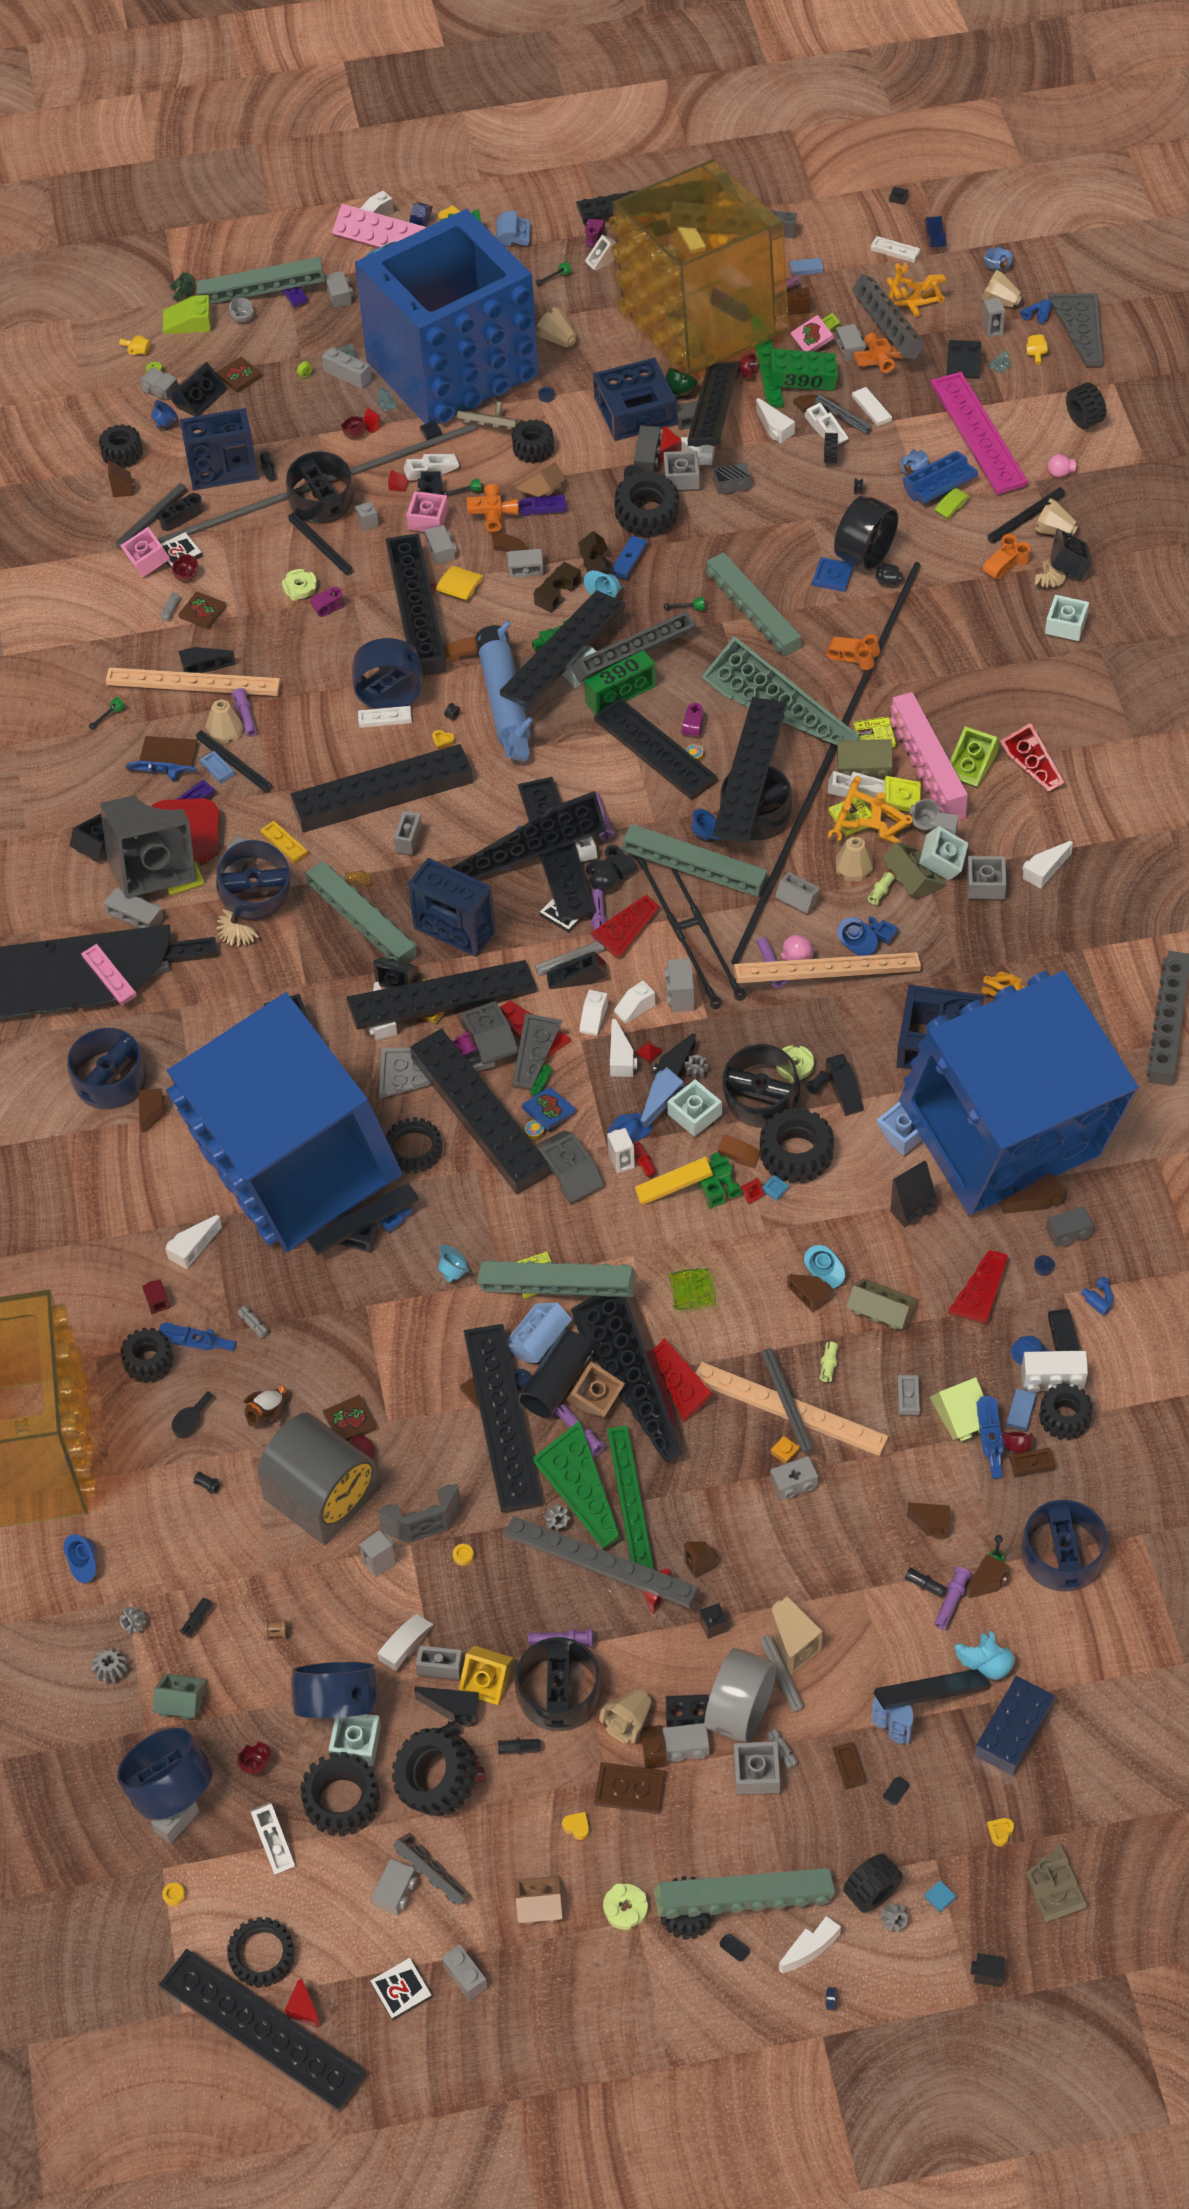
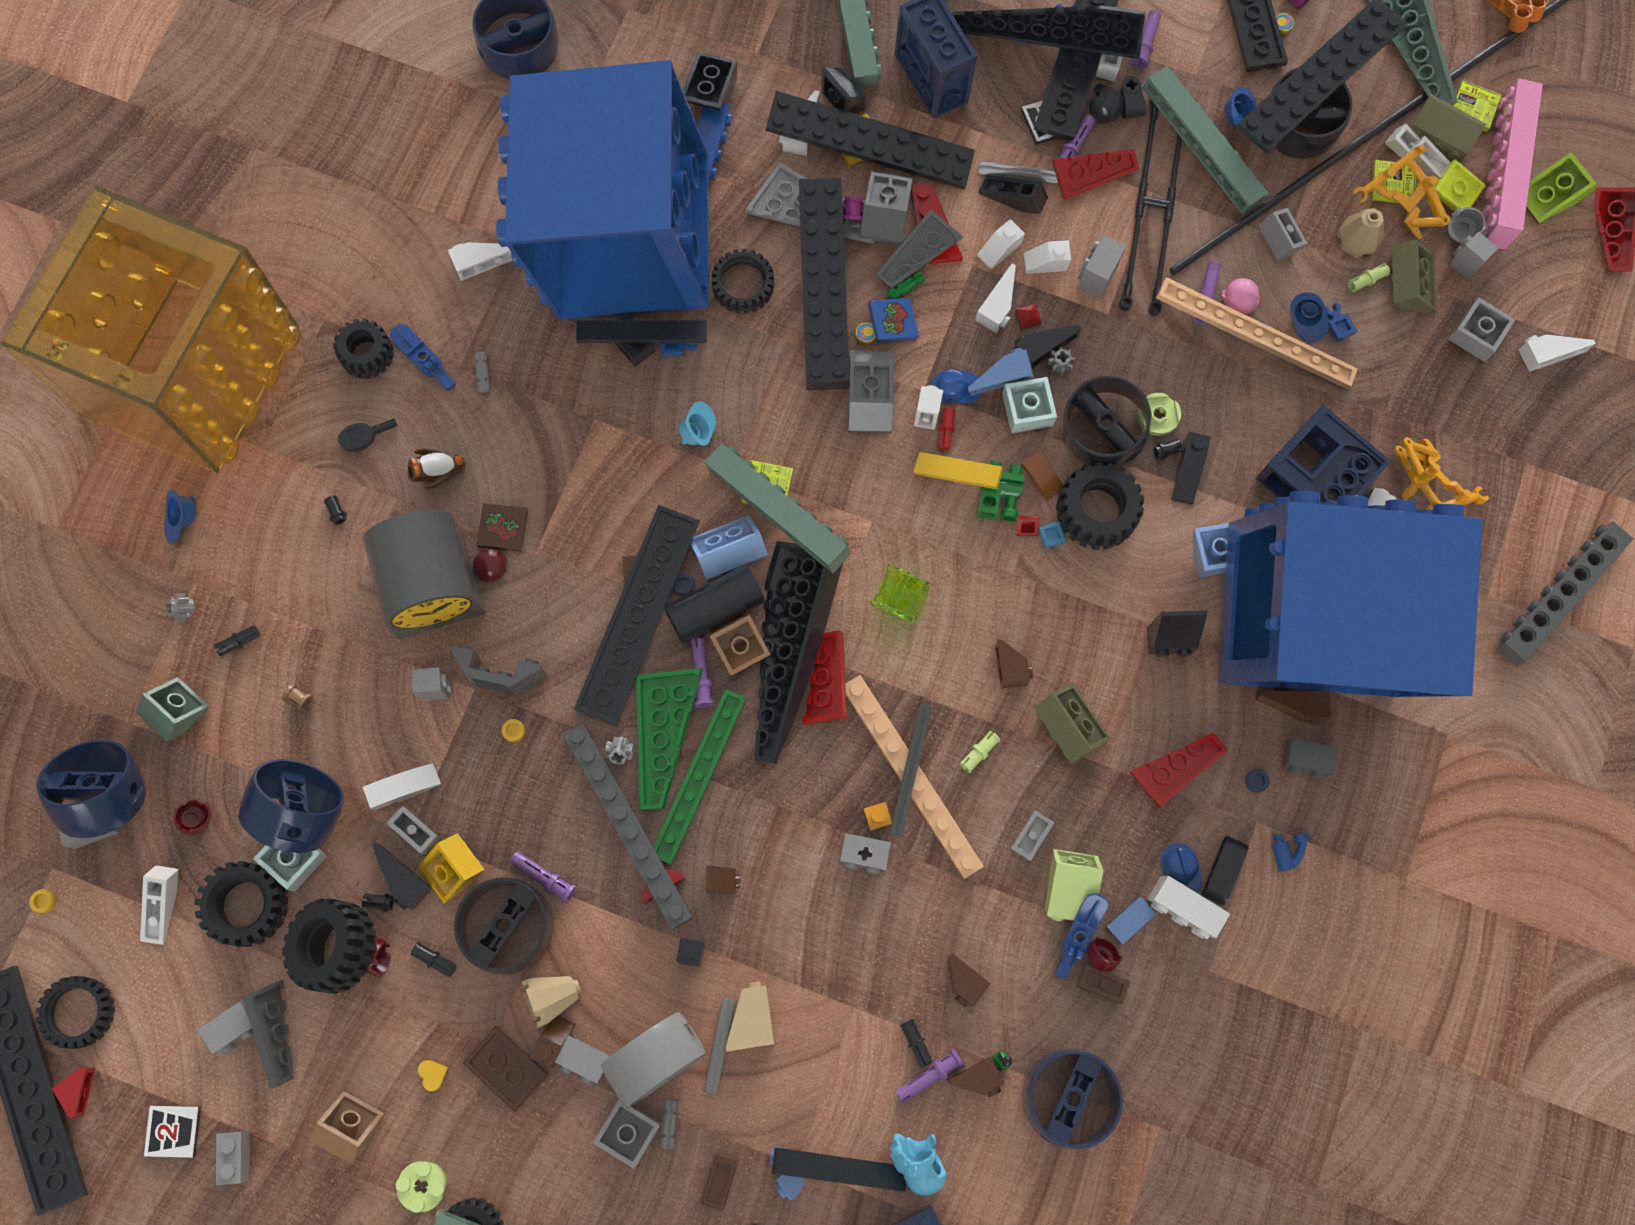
camera: 25 degrees right, 20 degrees up
light grey gear [91,1647,128,1684] -> none
dark red brick [142,1279,170,1314] -> none
black brick [666,1695,709,1727] -> none
medium azure piece [804,1245,845,1288] -> none
light aqua brick [919,826,968,881] -> none
black tyre [1039,1383,1093,1440] -> none

